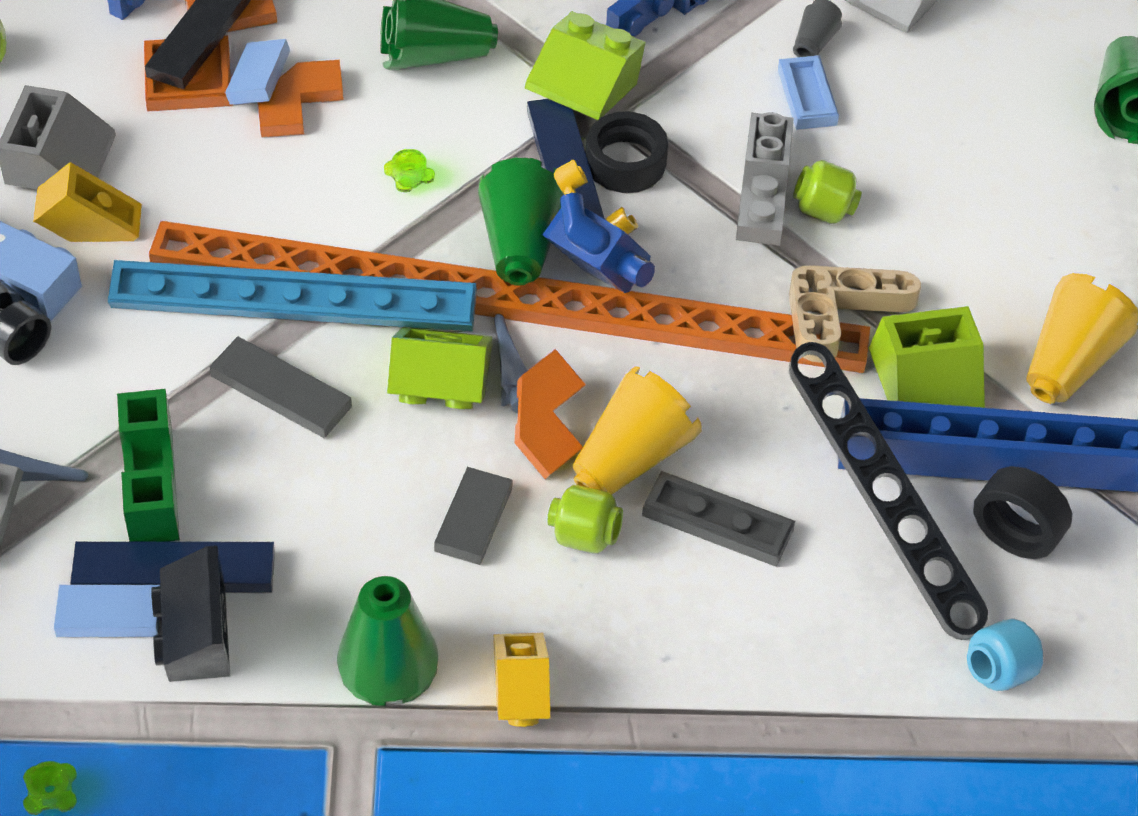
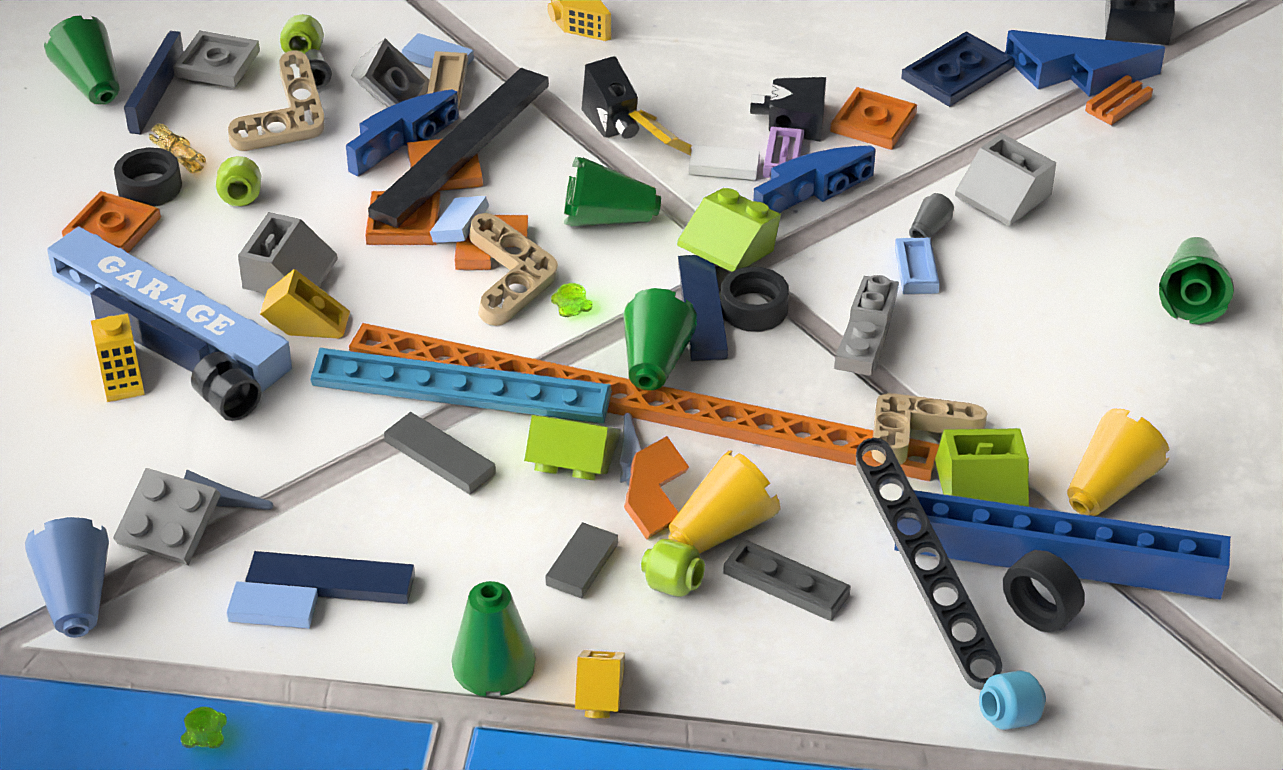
camera: 10 degrees right, 10 degrees down
green arch [117,388,180,542] -> none
black slope [151,545,230,682] -> none
blue torso [543,160,655,293] -> none
lime head [793,160,862,224] -> none
none -> tan beam [469,213,558,326]

